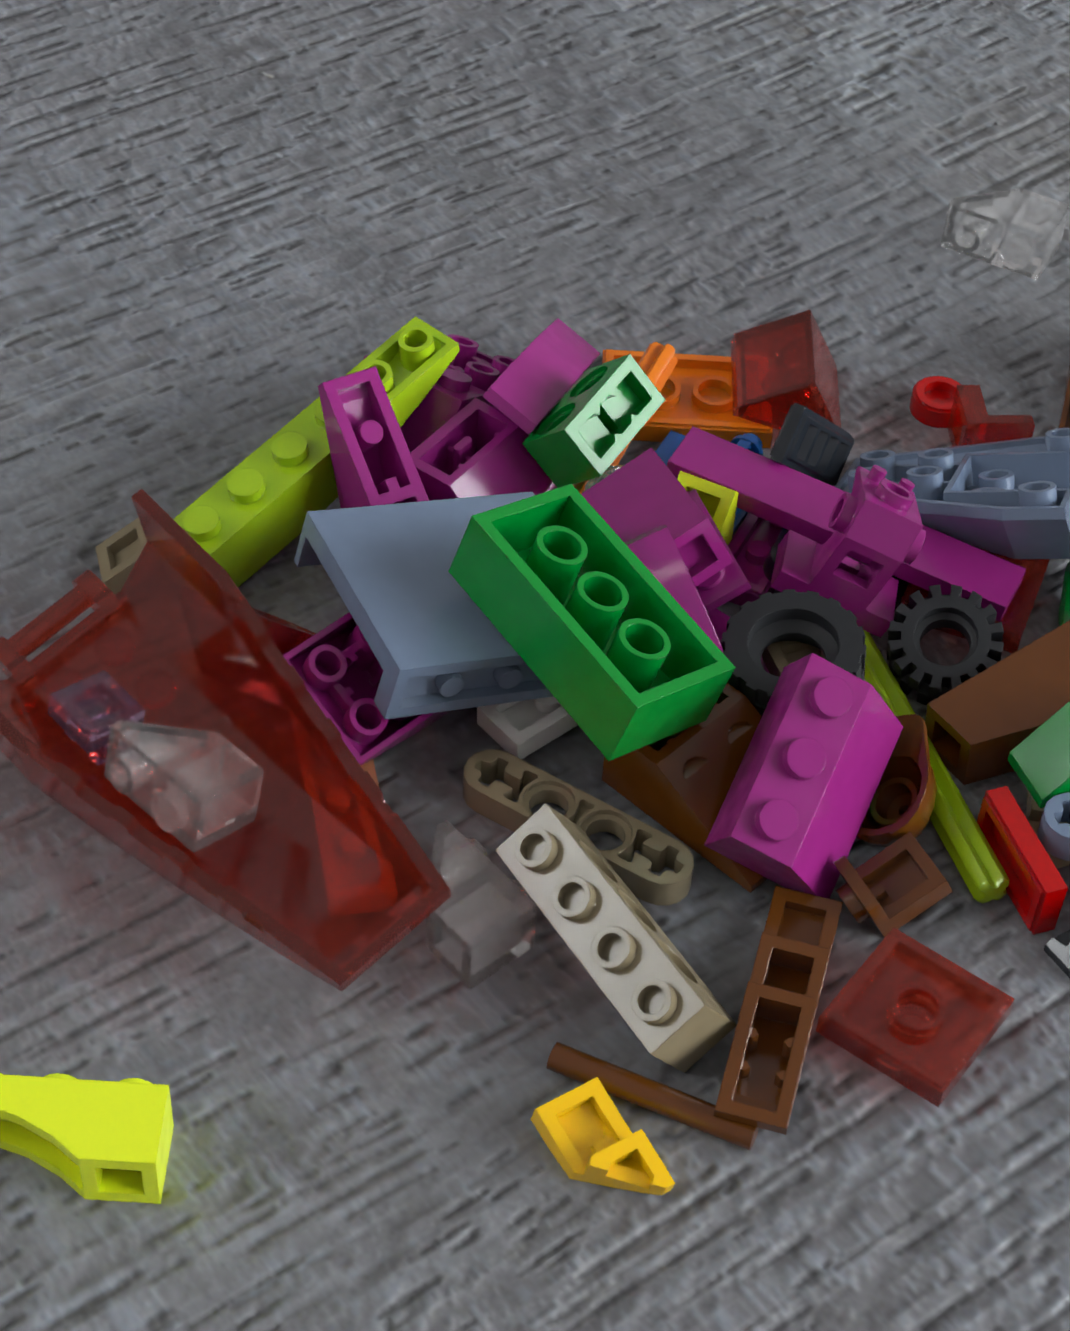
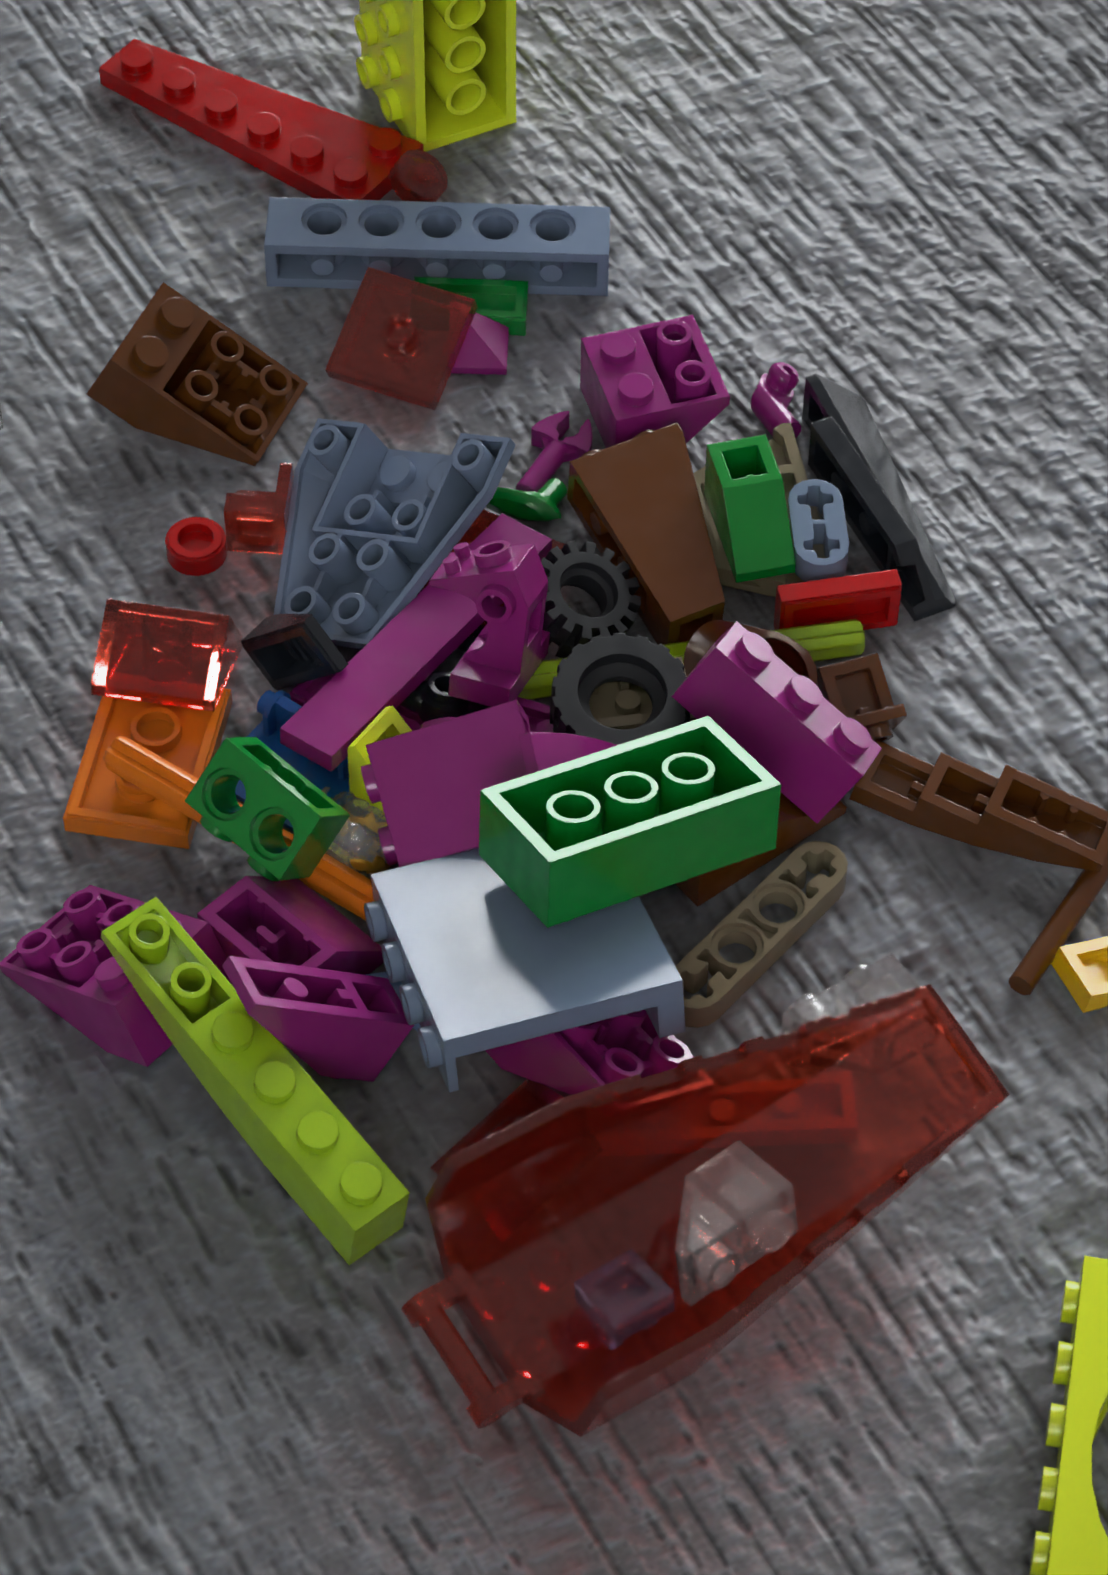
camera: 80 degrees left, 5 degrees up
dark tan plate [95,514,167,598] -> none
magenta slope [482,318,601,435] -> none
dark tan brick [495,803,737,1073] -> none
clear red plate [816,927,1015,1107] -> none

